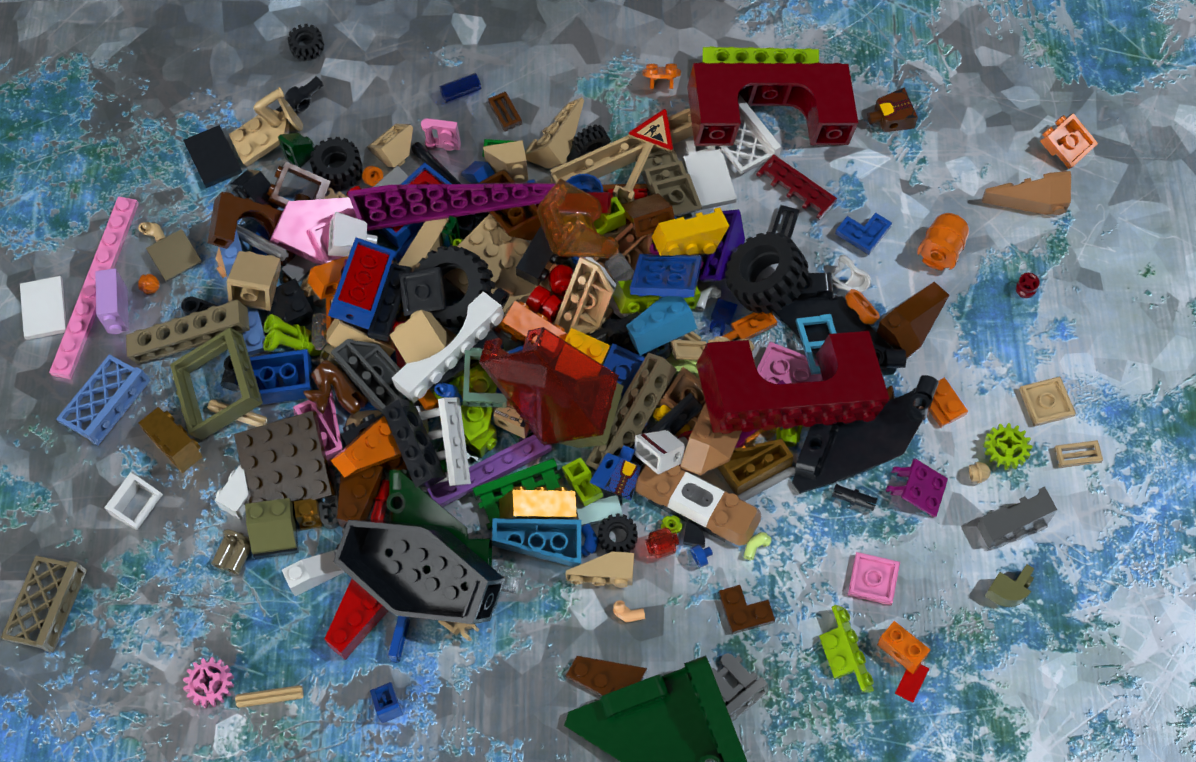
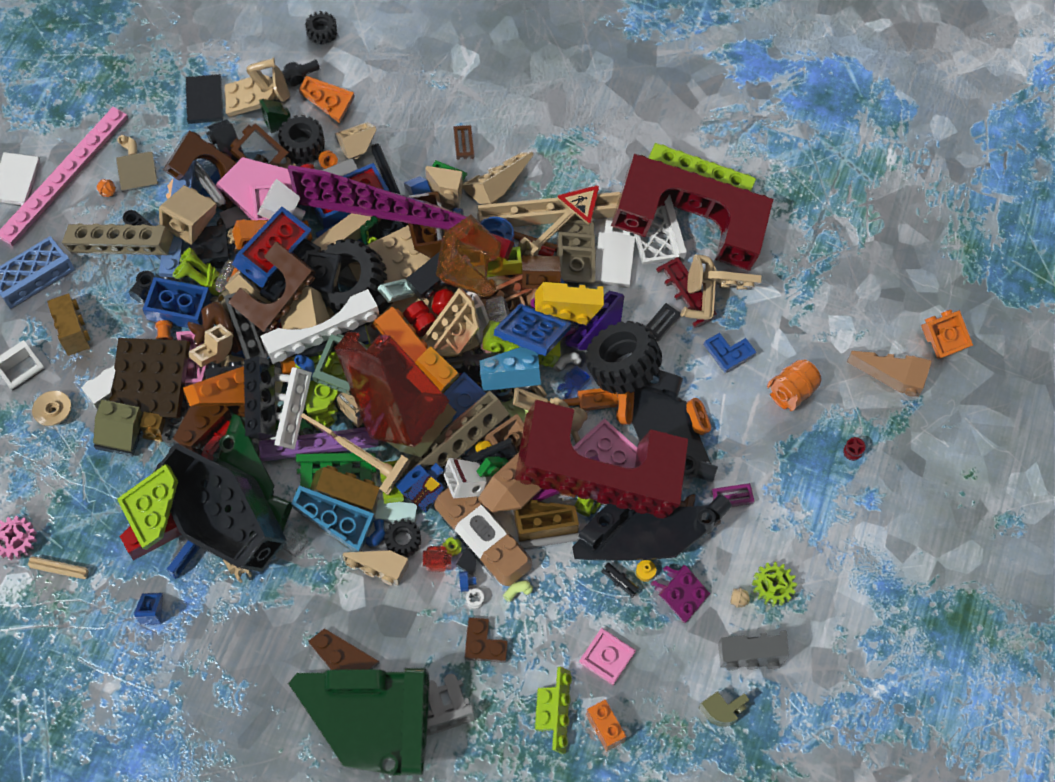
camera: 15 degrees right, 0 degrees up
lavender brick [95,268,129,334] -> none
olive window [170,327,263,440] -> none
tan axle [207,399,268,427] -> none
dark tan piece [211,529,251,575] -> none
white slope [282,550,344,596] -> none
bright pink plate [421,118,461,151] -> none
clear blue axle [439,73,482,102] -> none
black tyre [572,124,611,157] -> none
light nougat arm [613,600,645,623] -> none
orange plate [642,64,681,89] -> none
clear orange piece [742,427,778,448] -> none
medium azure window [795,314,836,375] -> none
white piece [831,255,871,293] -> none
reddish brown torso [867,88,918,132] -> none
reddish brown wedge [877,282,949,360] -> none
red sticker [895,664,929,703] -> none
orange plate [929,377,968,428] -> none
tan tile [1019,376,1076,427] -> none
tan tile [1054,440,1103,468] -> none
none -> tan dish [32,391,72,426]
none -> lime plate [117,464,178,550]
none -> orange bush [155,320,173,340]
none -> tan brick [189,324,233,368]
none -> reddish brown arch [228,242,316,332]
none -> orange wing [299,76,355,123]
none -> tan piece [301,414,411,495]
none -> light aqua tile [377,279,415,303]
none -> white bush [466,589,484,609]
none -> green plate [476,456,509,477]
none -> orange plate [616,391,634,425]
none -> yellow tile [636,560,656,582]
none -> tan plate [681,254,762,320]
none -> magenta tile [711,483,755,507]

